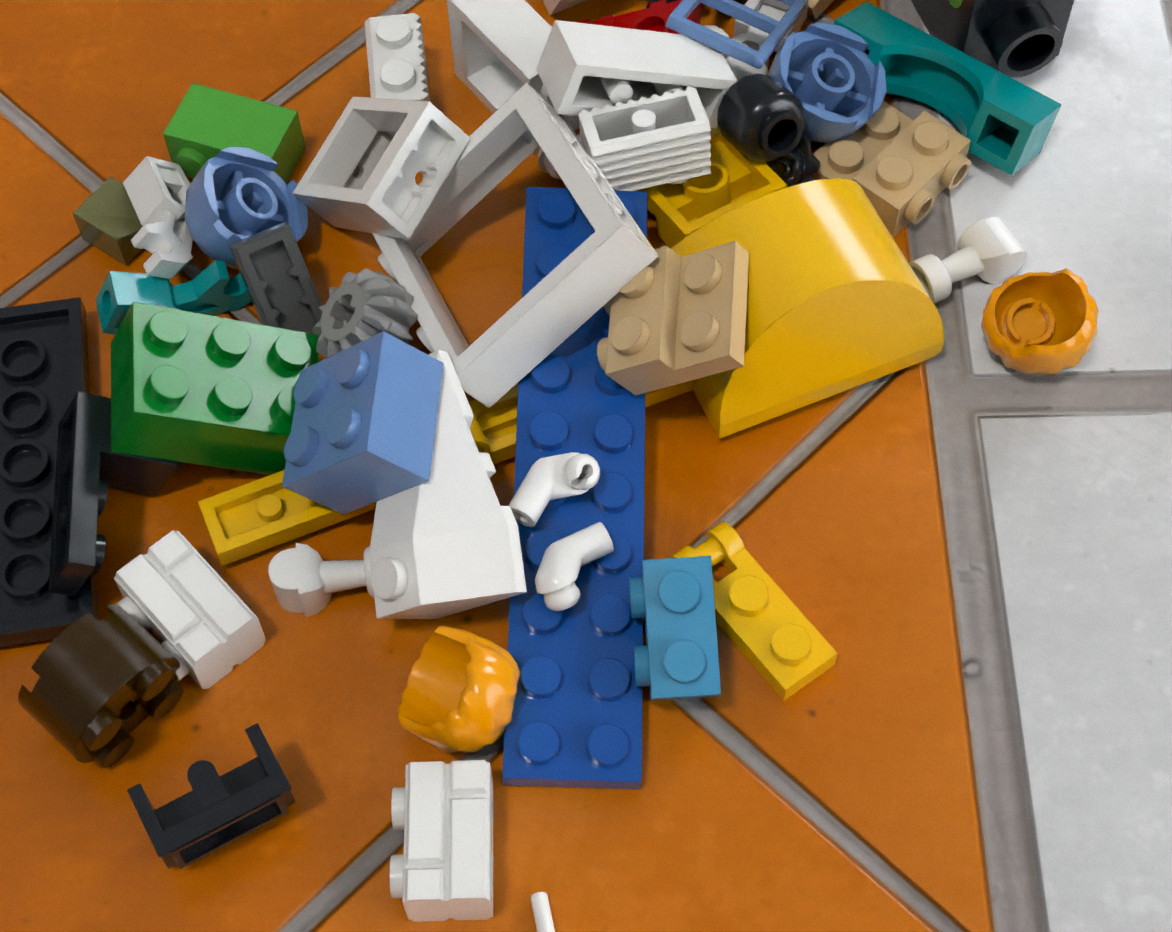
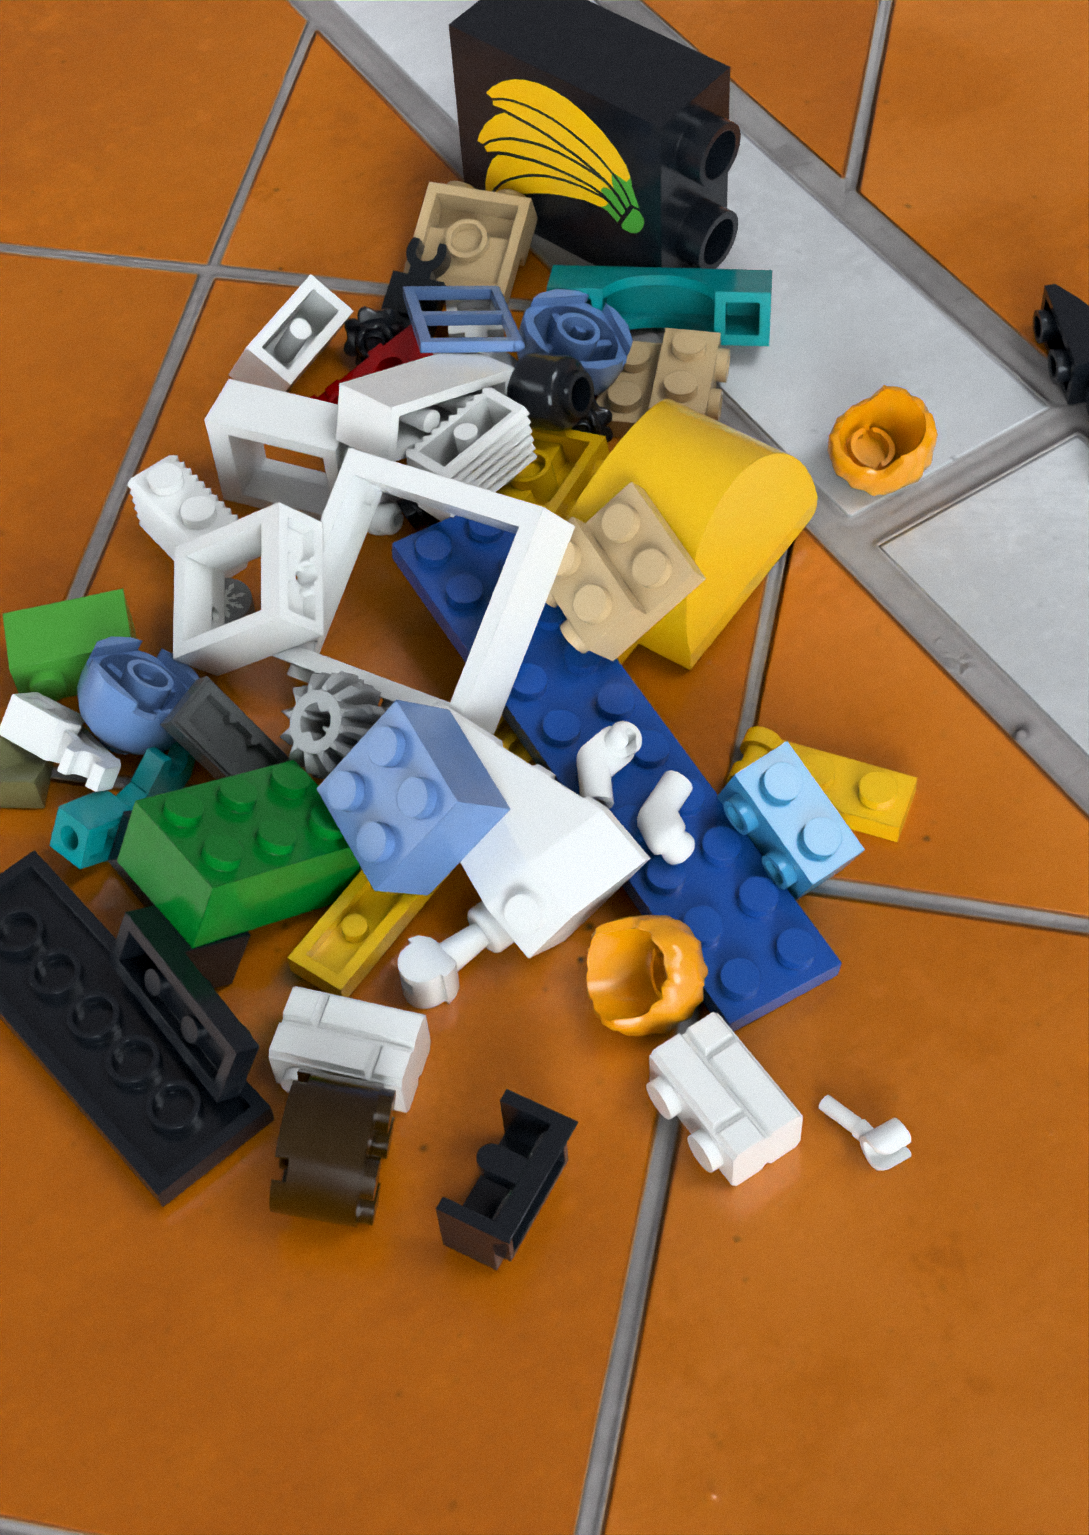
camera: 30 degrees left, 5 degrees down
white leg [909,217,1028,304] -> none

